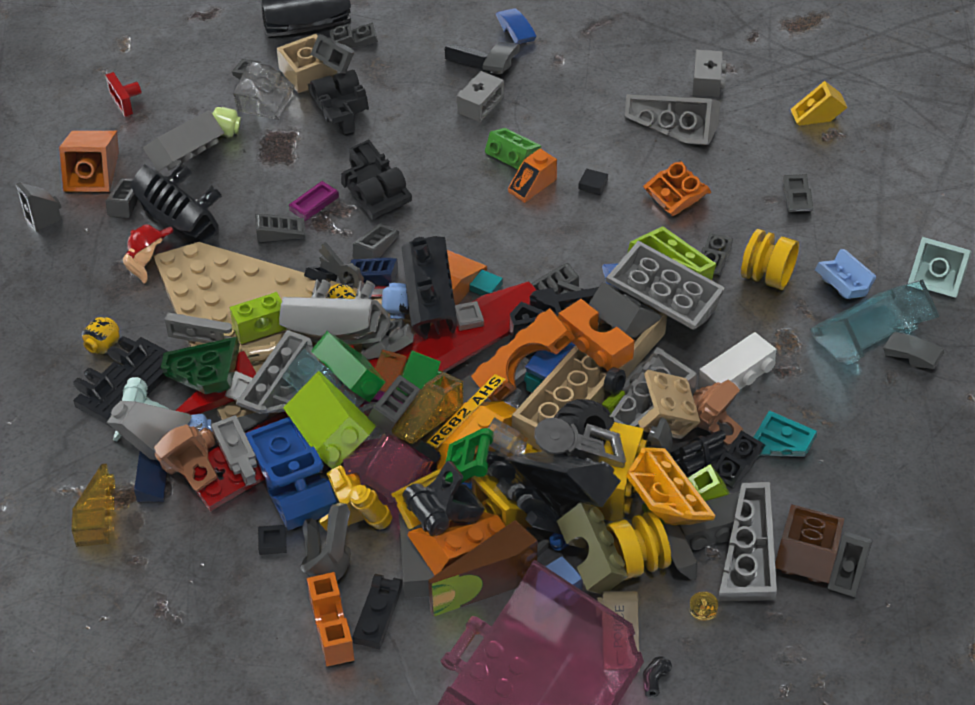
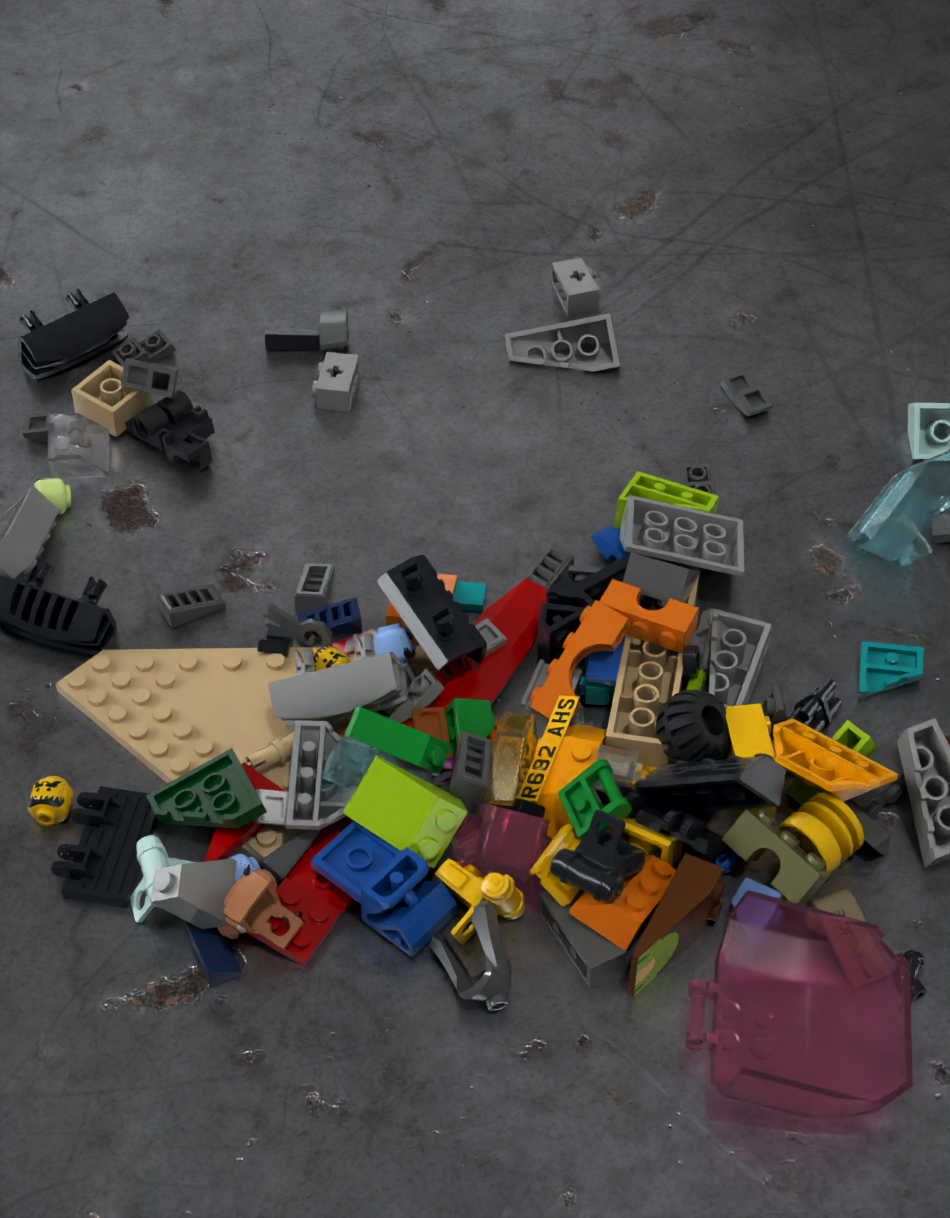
camera: 25 degrees left, 0 degrees up
clear yellow slope [72,463,115,547] -> none
hair [123,224,173,284] -> none
light grey hinge [165,313,232,343] -> none
light grey hinge [211,415,257,486] -> none
lime brick [229,292,287,344] -> none
black tile [258,525,287,555] -> none
magenta tile [289,181,339,221] -> none
orange arch [307,572,355,667] -> none
black plate [341,139,412,220] -> none
black plate [352,574,403,649] -> none
bright green bracket [485,128,541,170] -> none
blue slope [496,8,536,44] -> none
orange slope [508,149,557,203] -> none
flat silver piece [534,417,626,468] -> none
black tile [578,168,608,195] -> none
tan bracket [638,370,700,439] -> none
orange slope [643,161,712,216] -> none
nougat piece [688,380,743,446] -> none
clear yellow tile [689,592,718,621] -> none
white brick [698,332,777,389] -> none
black slope [714,430,766,488] -> none
yellow wheel [741,229,799,290] -> none
yellow slope [791,81,848,126] -> none
light blue bracket [815,249,876,299] -> none

